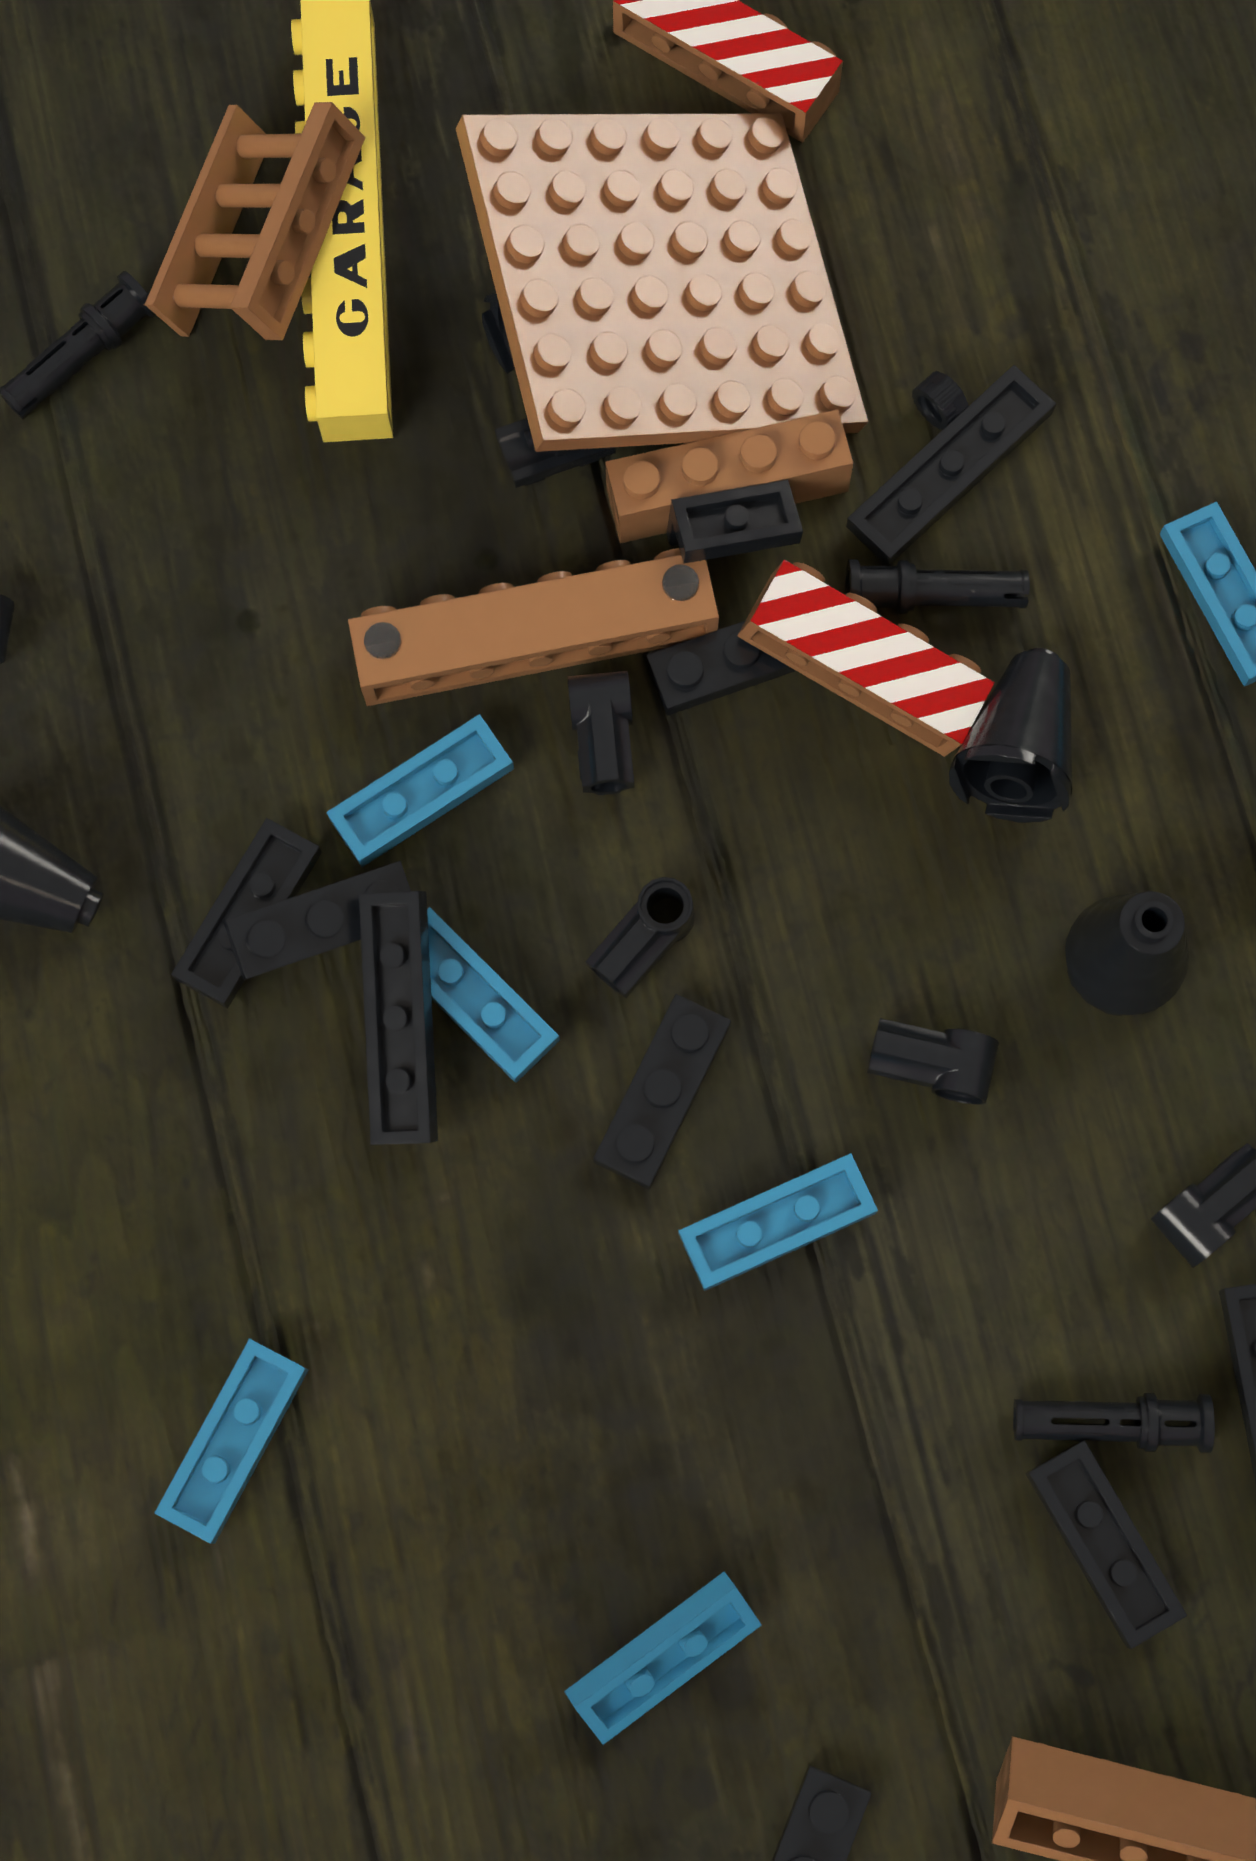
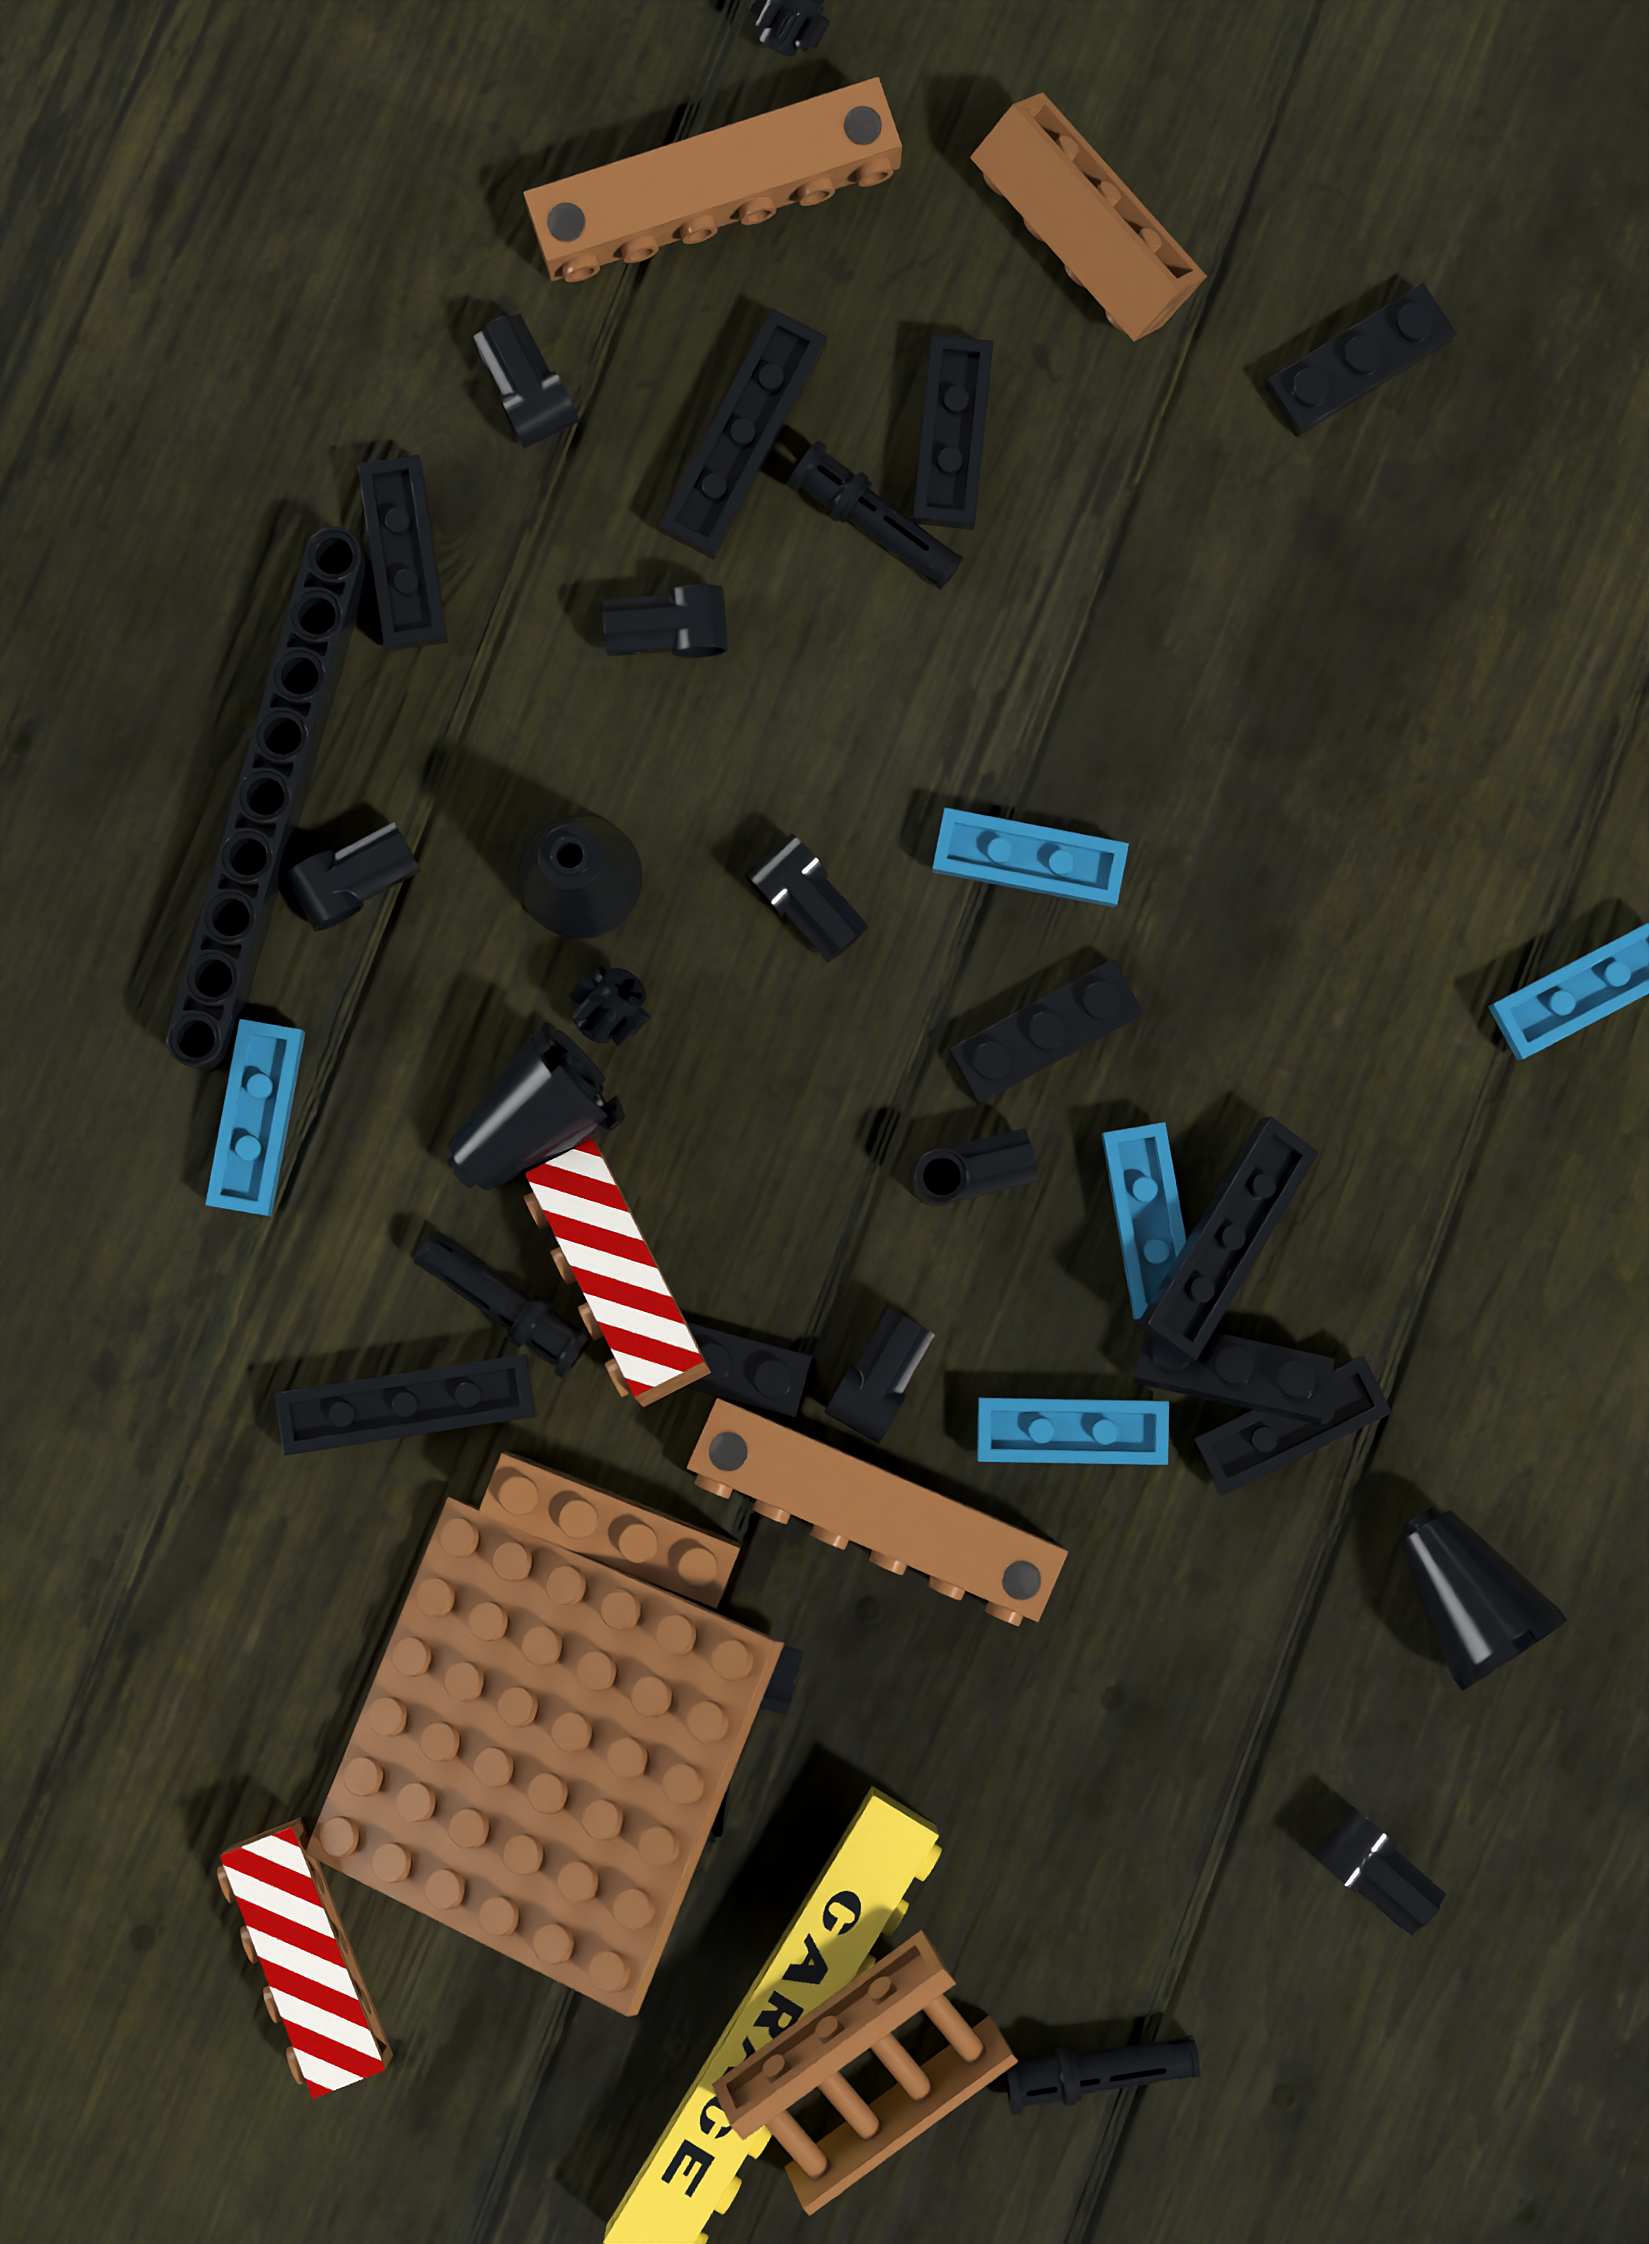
camera: 155 degrees left, 10 degrees up
dark azure plate [564,1571,762,1745] -> none
black panel [666,479,803,564] -> none
black axle [912,371,969,430] -> none
none -> black gear [569,966,650,1046]

